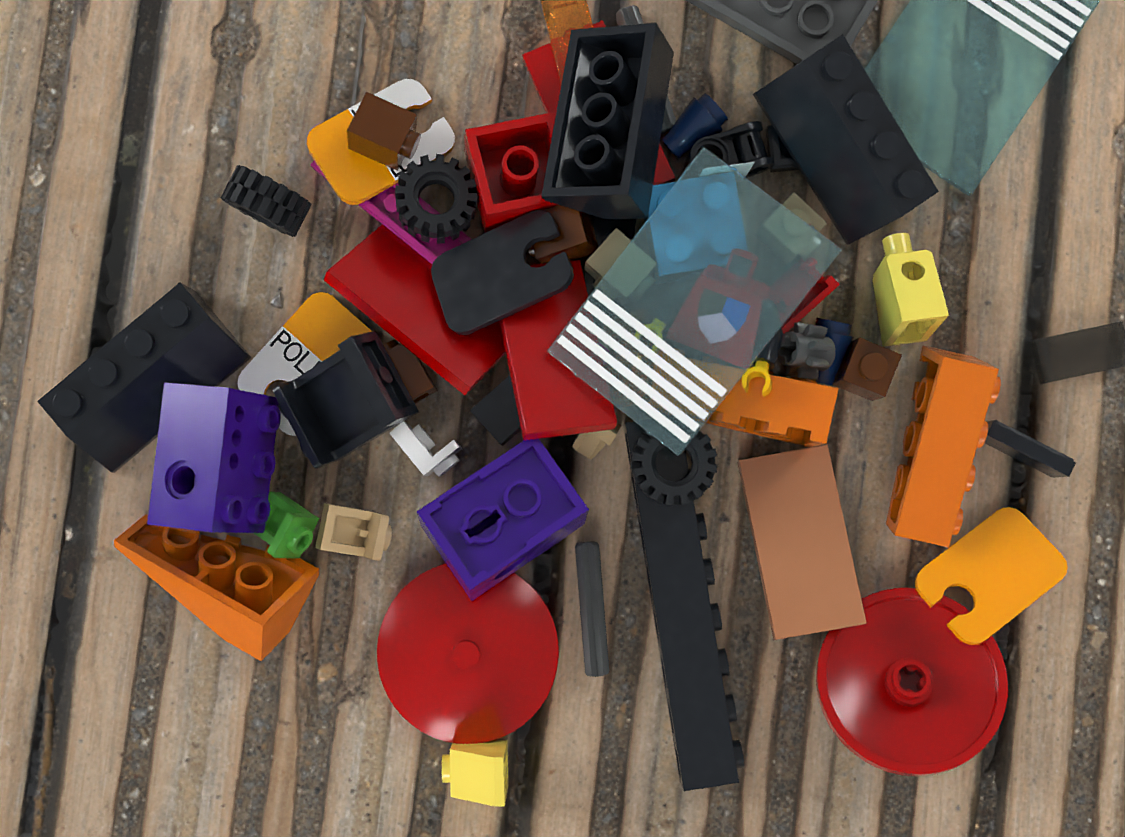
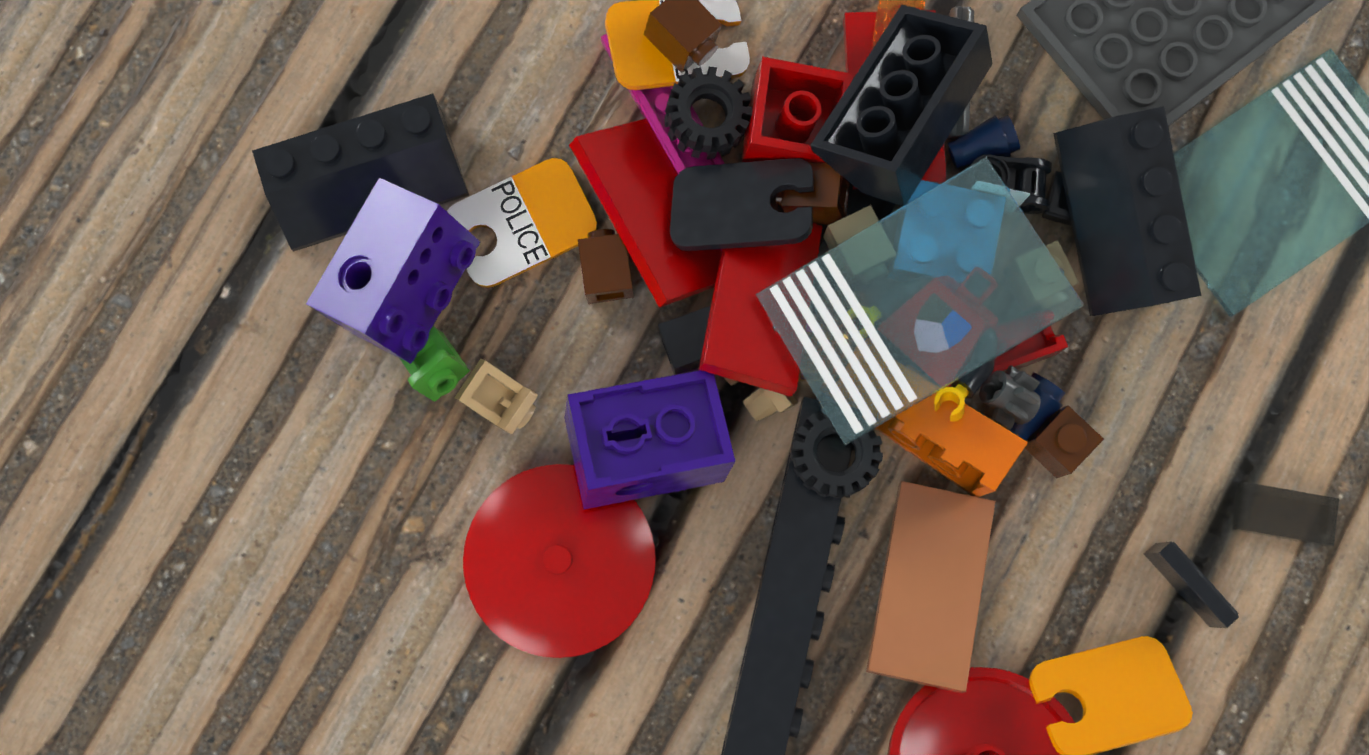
camera: 25 degrees right, 5 degrees down
orange wedge [114,514,320,661] -> none
black tyre [221,165,312,237] -> none
black panel [272,331,419,469] -> none
white bracket [389,422,462,477] -> none
light yellow slope [442,740,508,807] -> none
dark grey axle [575,541,609,677] -> none
light yellow torso [873,233,949,347] -> none
orange wedge [886,345,1001,547] -> none

